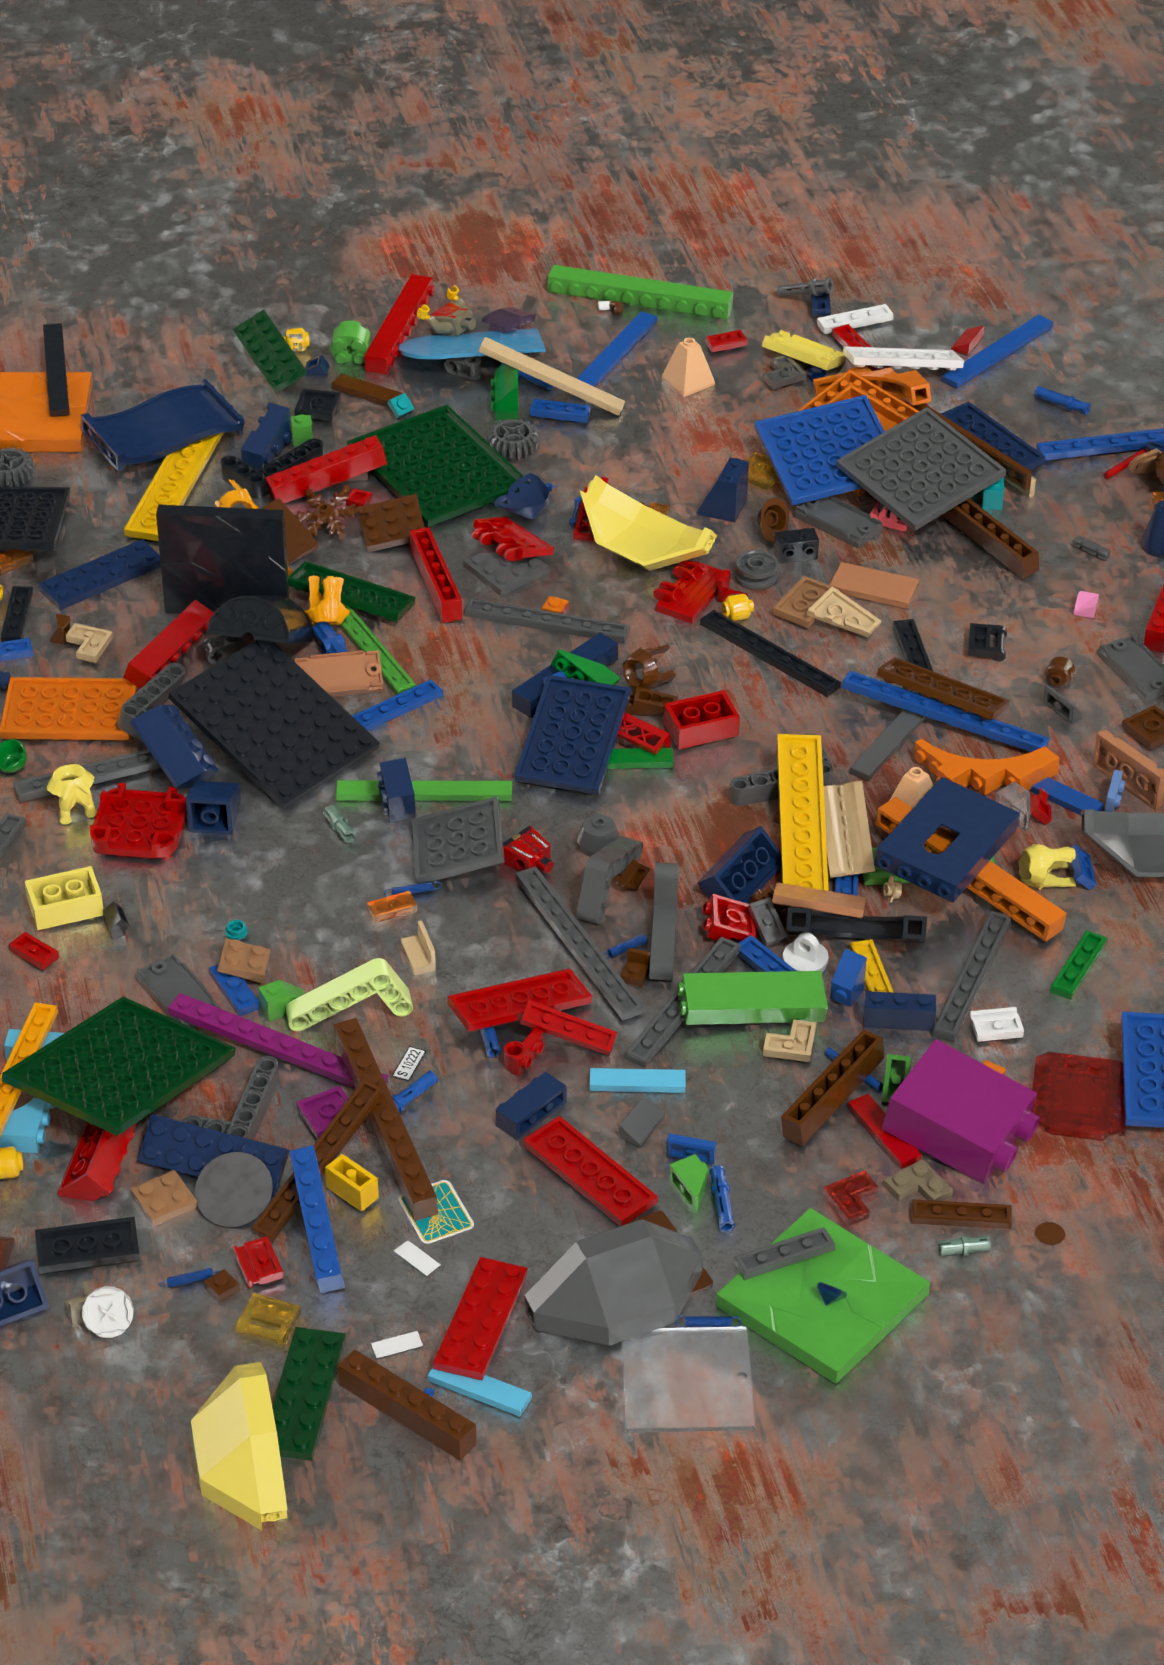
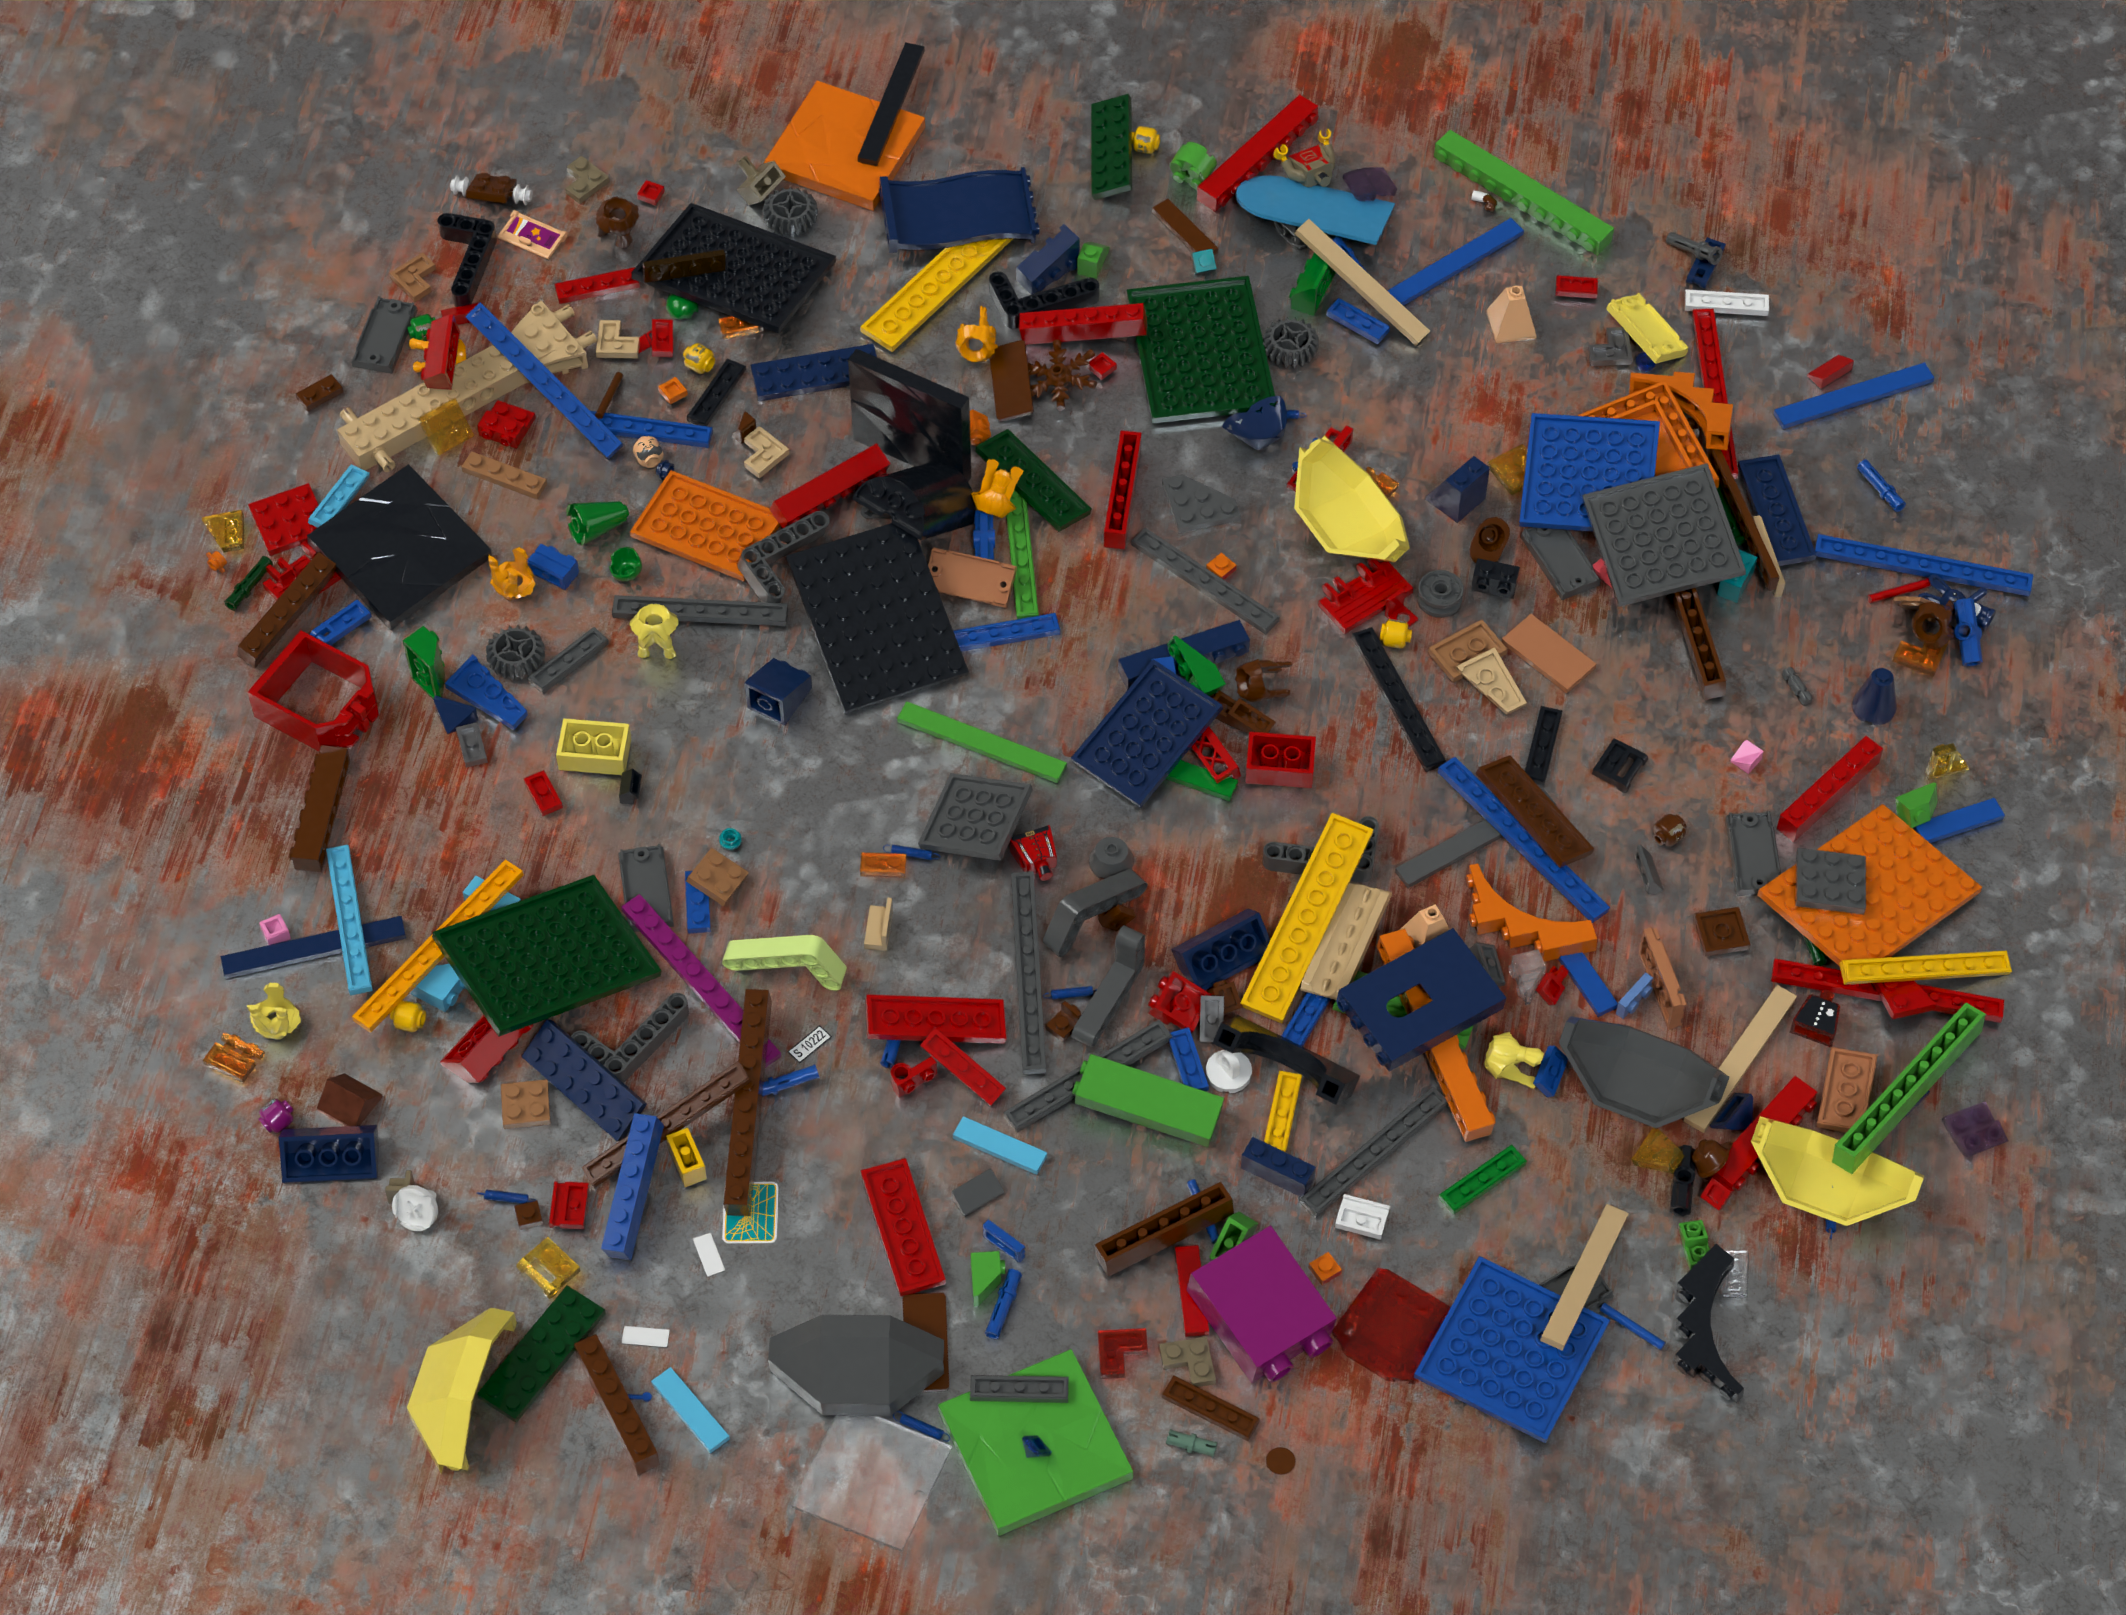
camera: 25 degrees right, 15 degrees up
black plate [35,1216,140,1274] -> none
red plate [90,783,188,860] -> none
dark blue slope [130,705,219,789] -> none
flat silver sticker [195,1152,273,1227] -> none
bright green slope [258,980,305,1022] -> none
black plate [294,389,341,421] -> none
magenta plate [296,1086,349,1140] -> none
dark blue slope [305,355,329,376] -> none
sand green pin [323,805,356,842] -> none
reddish brown plate [359,494,424,553] -> none
dark blue brick [377,758,416,823] -> none
red plate [433,1257,528,1381] -> none
red hinge [471,517,554,561] -> none
dark blue brick [496,1072,567,1141] -> none
tan plate [763,1019,817,1062] -> none
nougat tile [772,883,866,918] -> none
blue slope [830,949,867,1007] -> none
white plate [843,347,964,370] -> none
tan plate [883,876,902,903] -> none

